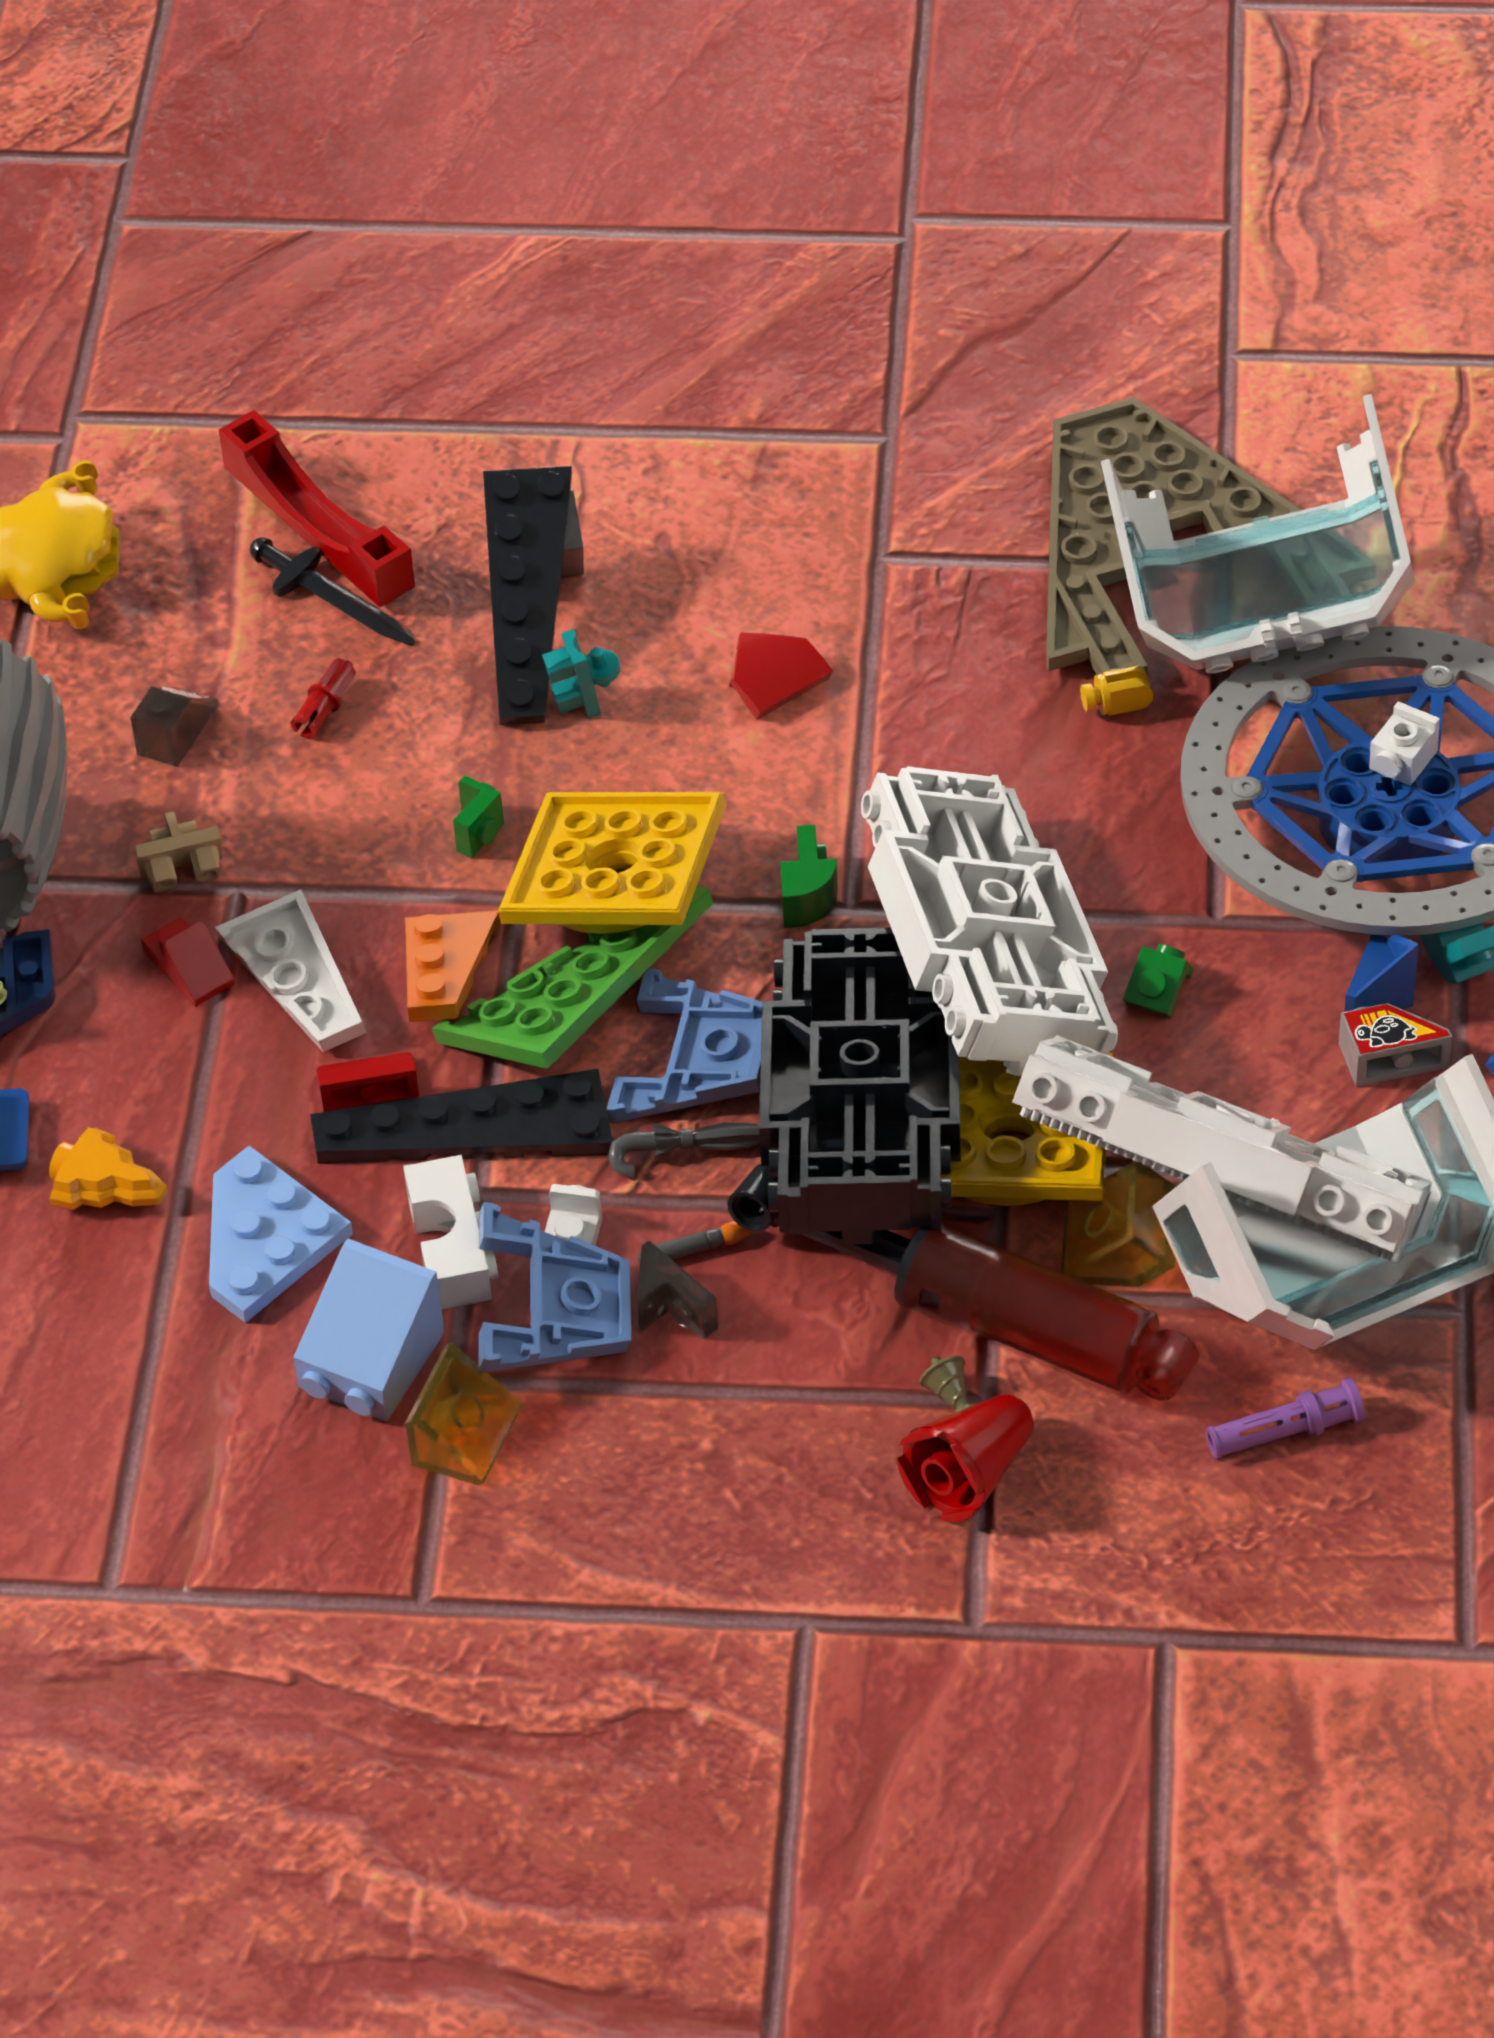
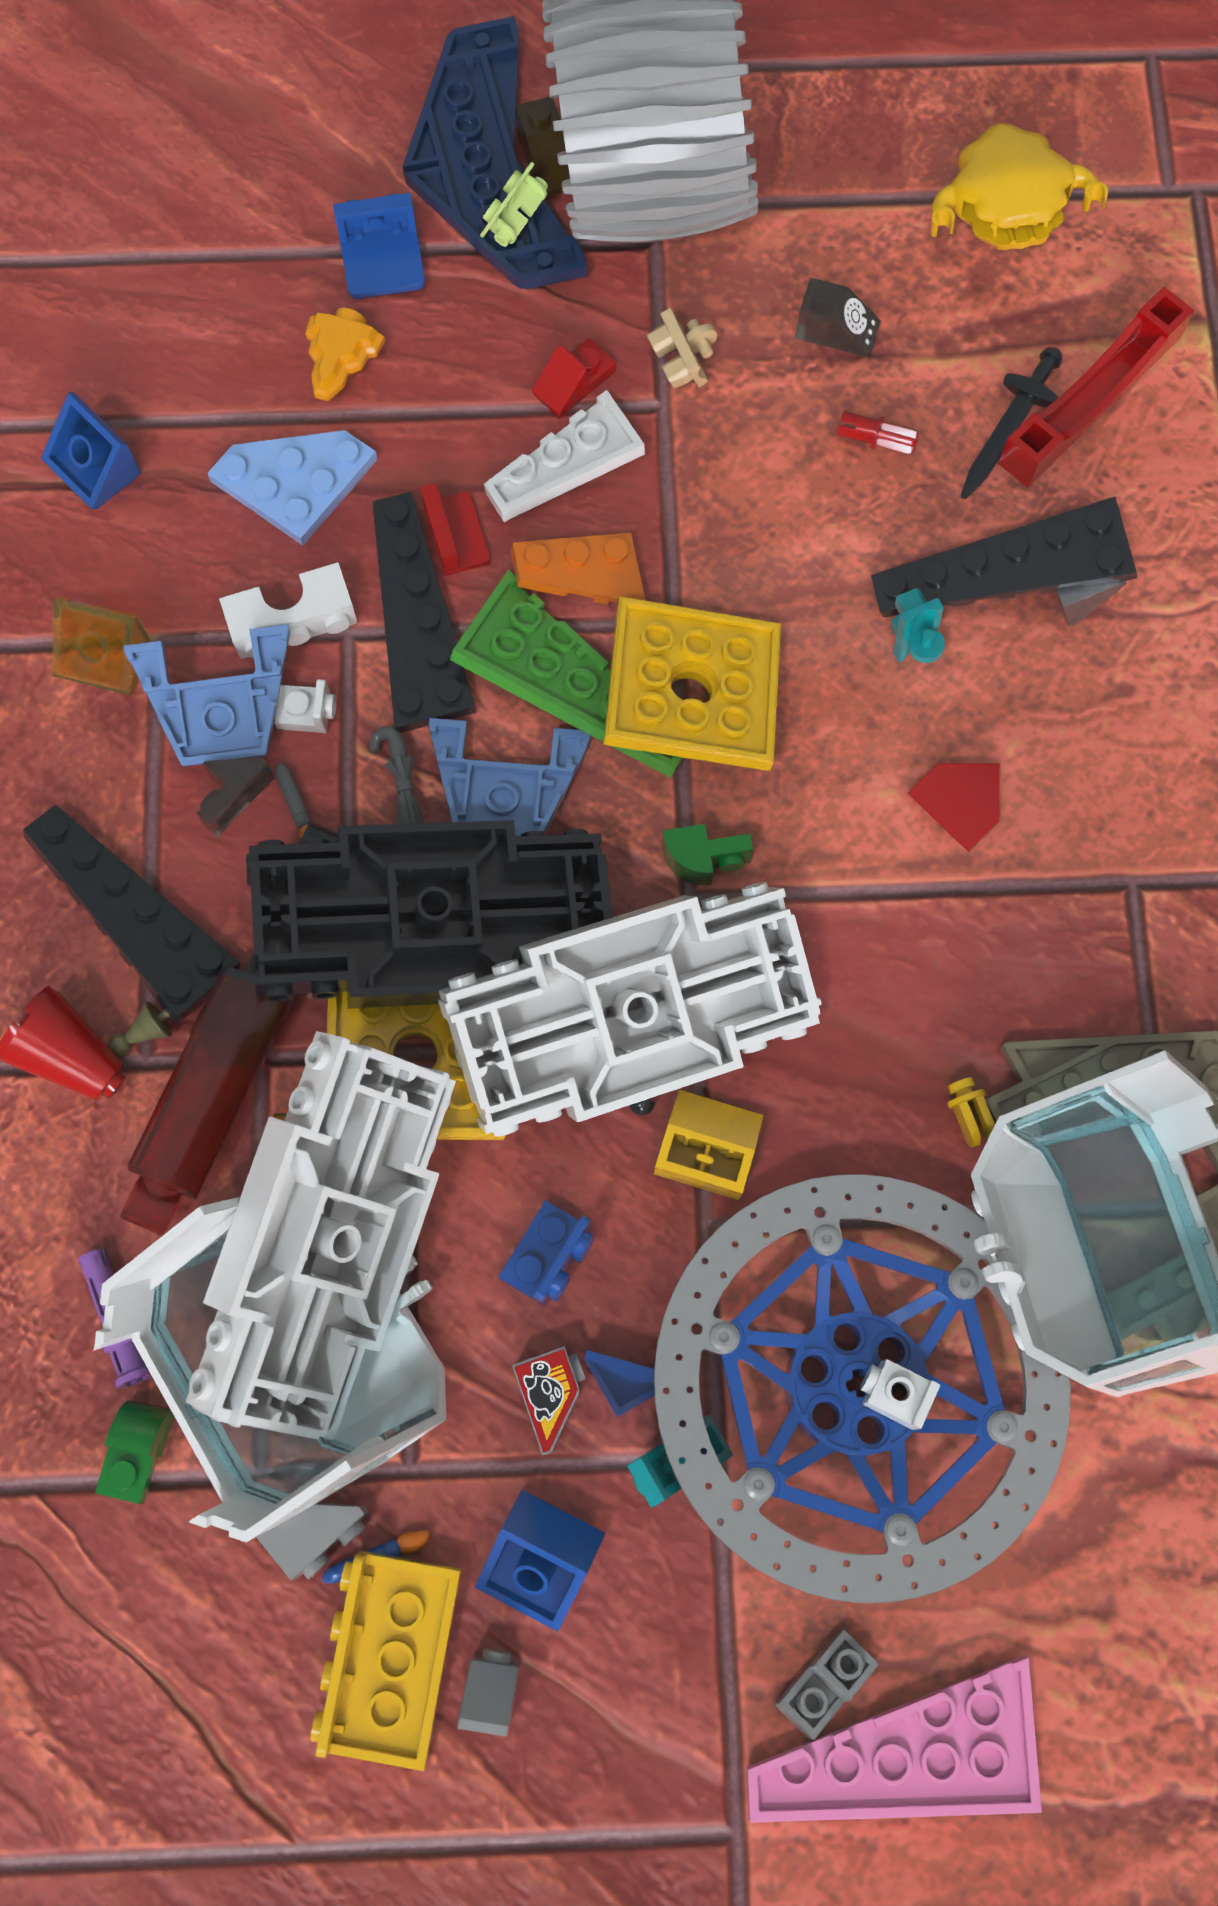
camera: 80 degrees right, 25 degrees up
light blue slope [293,1238,445,1422] -> none
green bracket [453,776,504,859] -> none
green bracket [1123,944,1194,1018] -> none
none -> black wing [23,804,240,1024]
none -> blue slope [41,392,141,510]
none -> green brick [95,1400,174,1504]
none -> blue bracket [498,1200,594,1307]
none -> yellow slope [654,1090,764,1200]

